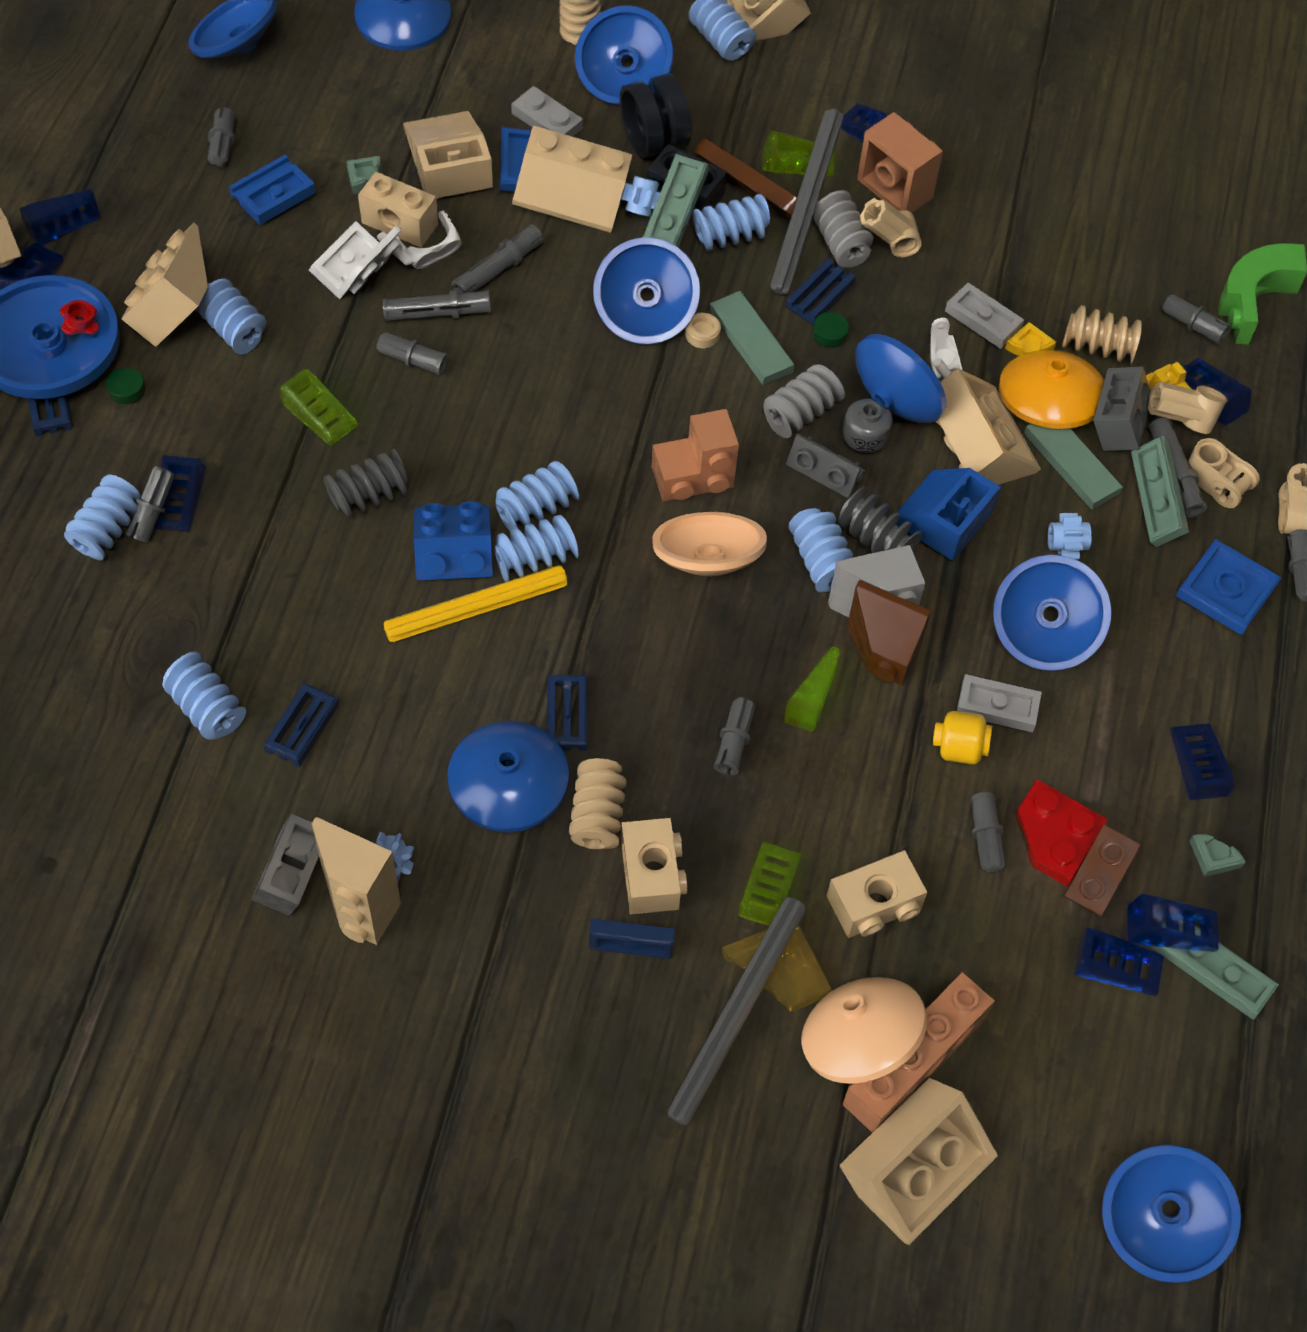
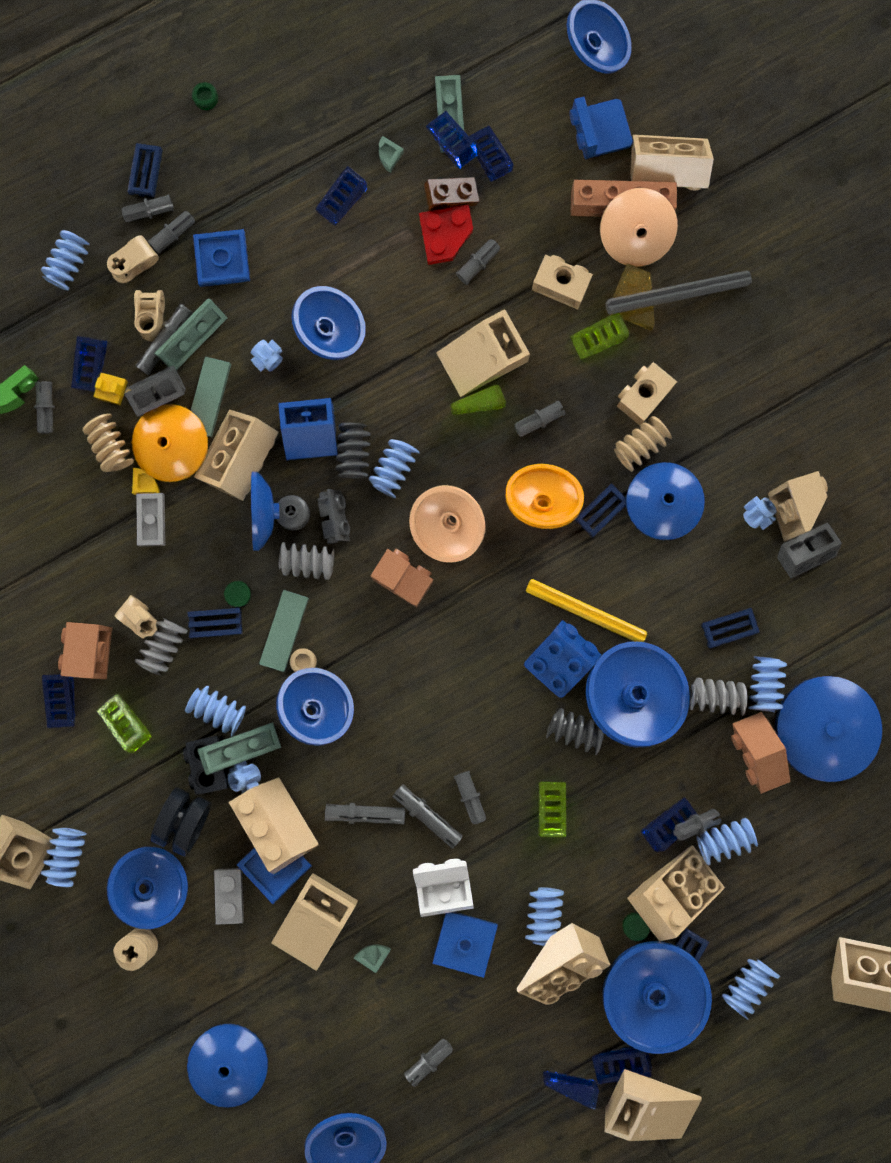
camera: 130 degrees left, 25 degrees up
red plate [60,300,99,335] -> none
blue plate [229,154,316,225] -> none
tan brick [358,172,438,248] -> none
white helmet [377,210,462,269] -> none
light blue piece [494,515,579,582] -> none
light blue piece [496,461,579,532] -> none
dark blue tile [589,918,675,959] -> none
reddish brown beam [693,138,797,220] -> none
dark grey axle [770,108,844,295] -> none
light grey slope [828,545,925,617] -> none
reddish brown slope [847,580,931,686] -> none
white helmet [930,318,962,382] -> none
yellow head [933,711,992,764] -> none
light grey plate [957,674,1042,733] -> none
tan piece [1148,381,1227,434] -> none
none -> blue plate [432,912,498,978]
none -> tan slope [436,309,530,397]
none -> light orange dish [505,464,584,529]
none -> blue bracket [569,97,633,159]
none -> blue dish [586,641,690,747]
none -> tan slope [627,845,725,941]
none -> light grey piece [689,678,747,716]
none -> nougat brick [731,712,790,793]
none -> blue dish [775,676,882,782]

